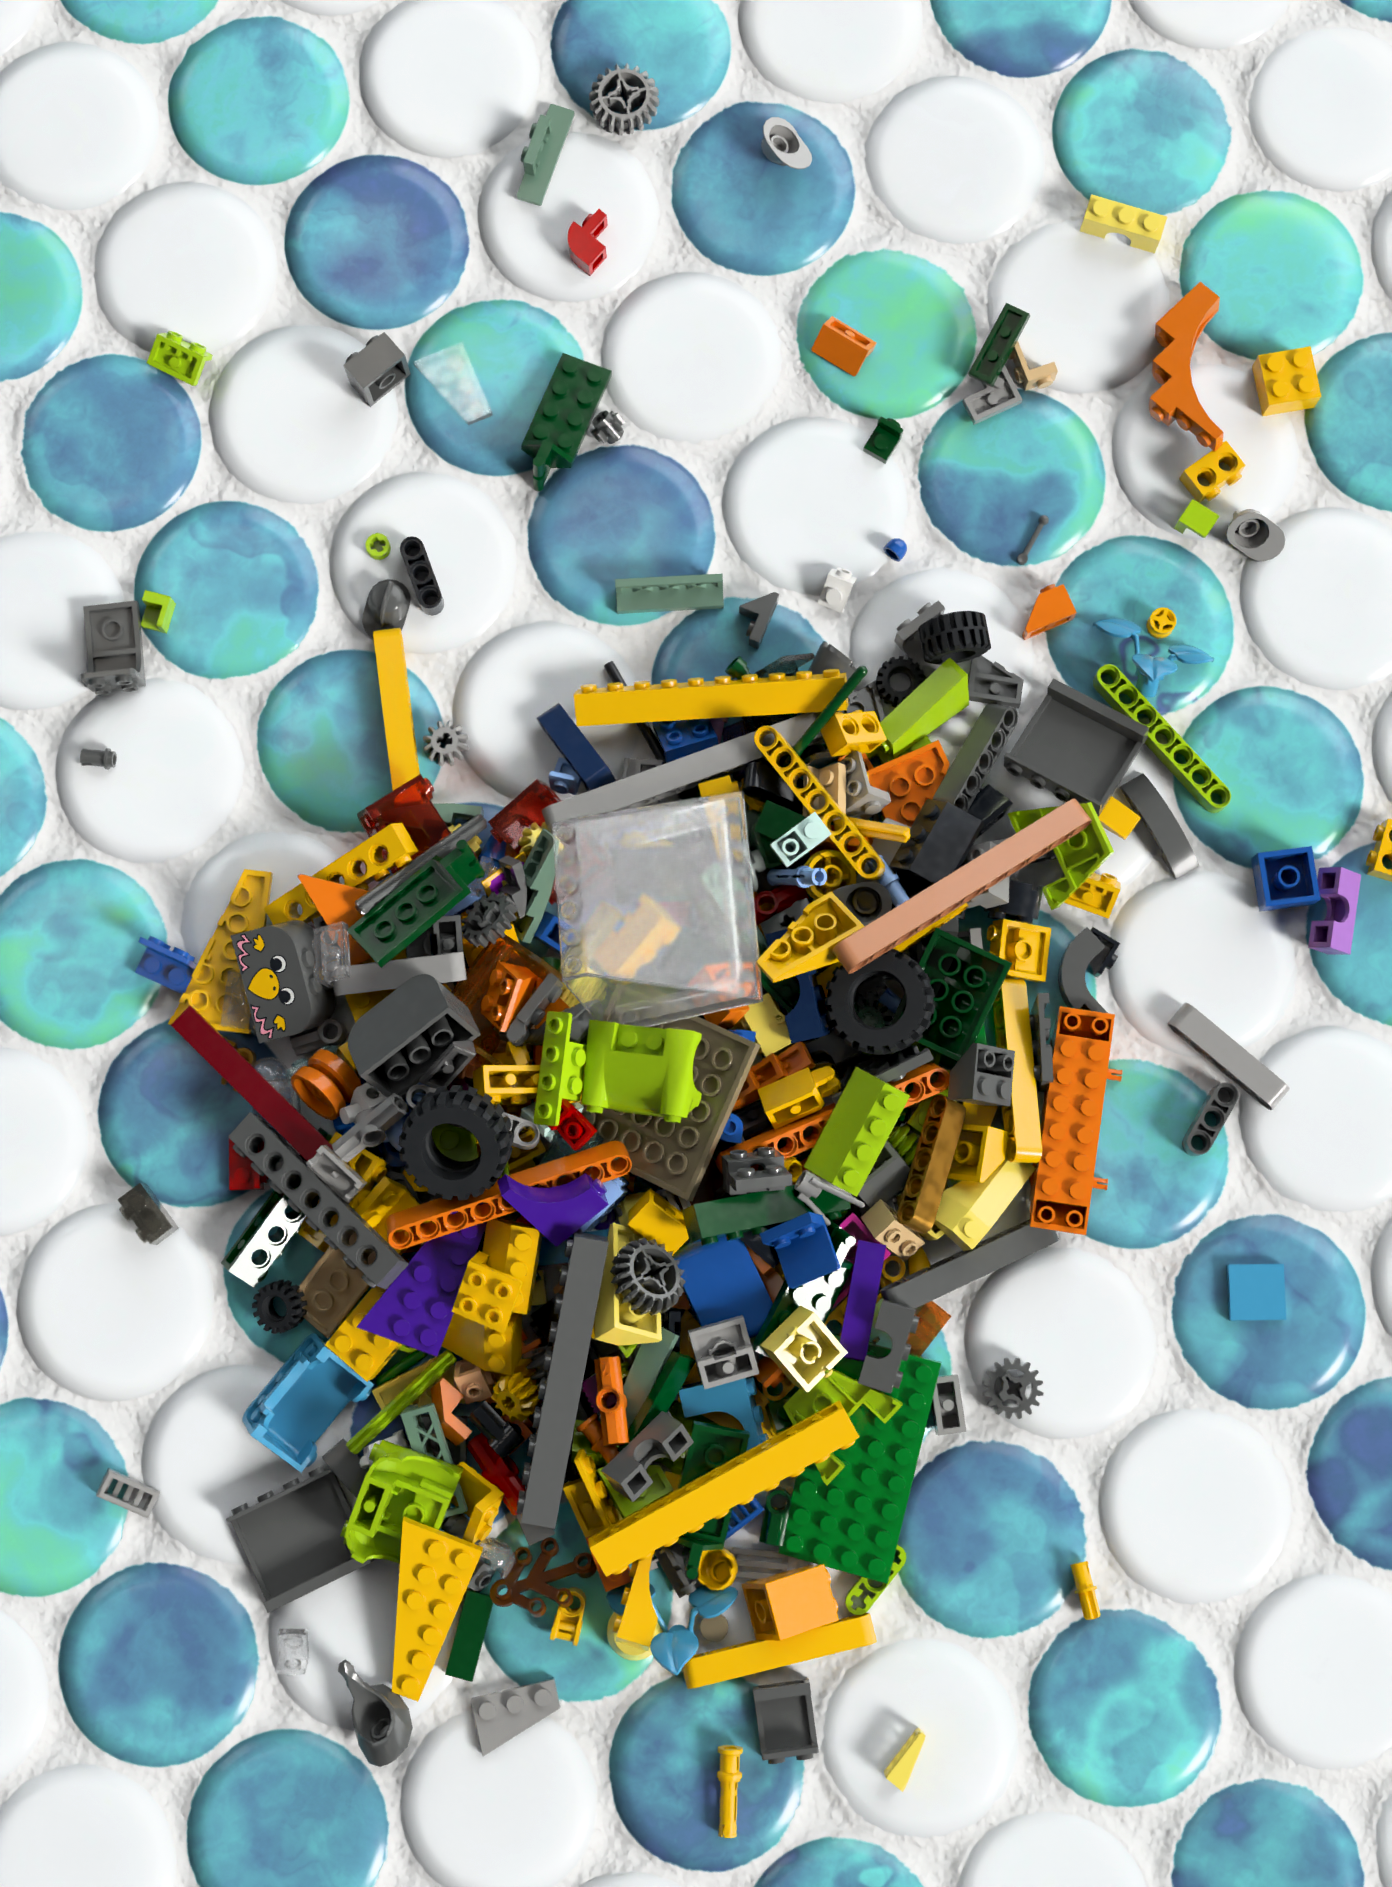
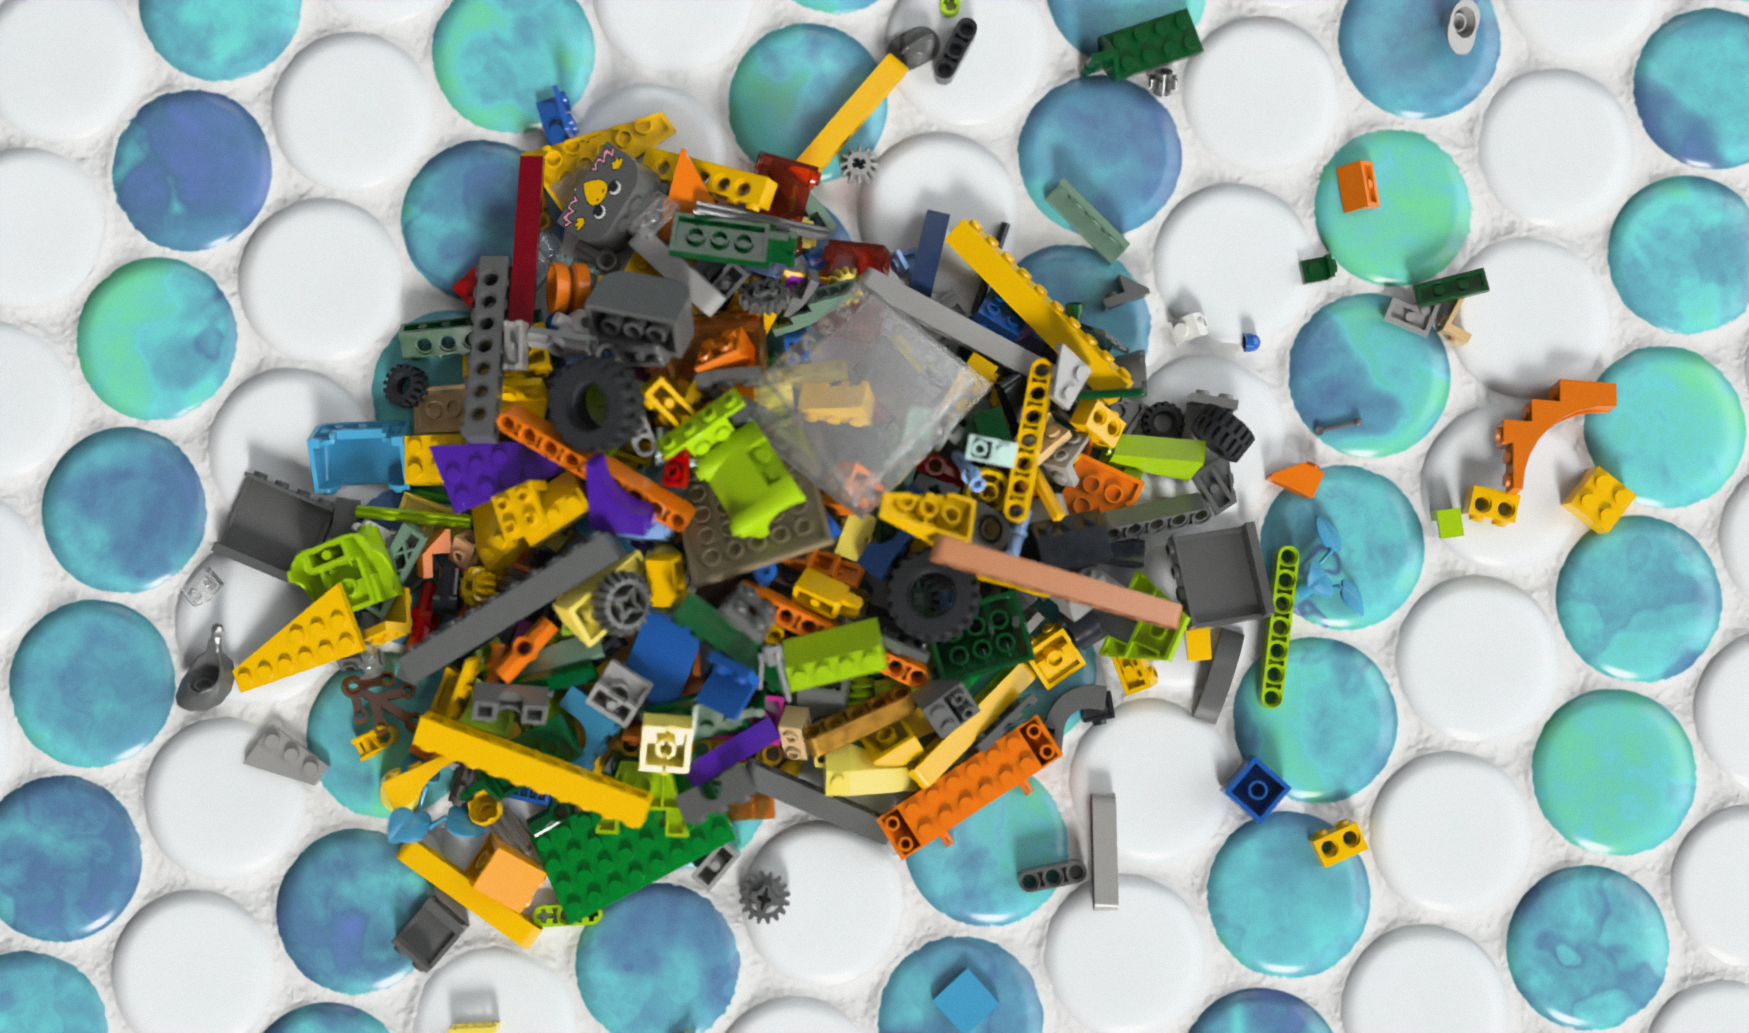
camera: 45 degrees right, 5 degrees up
light grey slope [96,1468,160,1518] -> none
clear smoke brick [118,1183,179,1245] -> none
dark green tile [445,1589,494,1682] -> none
dark tan tile [700,1614,728,1642] -> none
yellow pin [717,1745,743,1838] -> none
light yellow arch [1080,194,1167,253] -> none
yellow wheel [1146,607,1177,639] -> none
light grey piece [1226,509,1285,561] -> none
medium lavender arch [1308,867,1361,955] -> none
none -> wing [1048,343,1092,410]

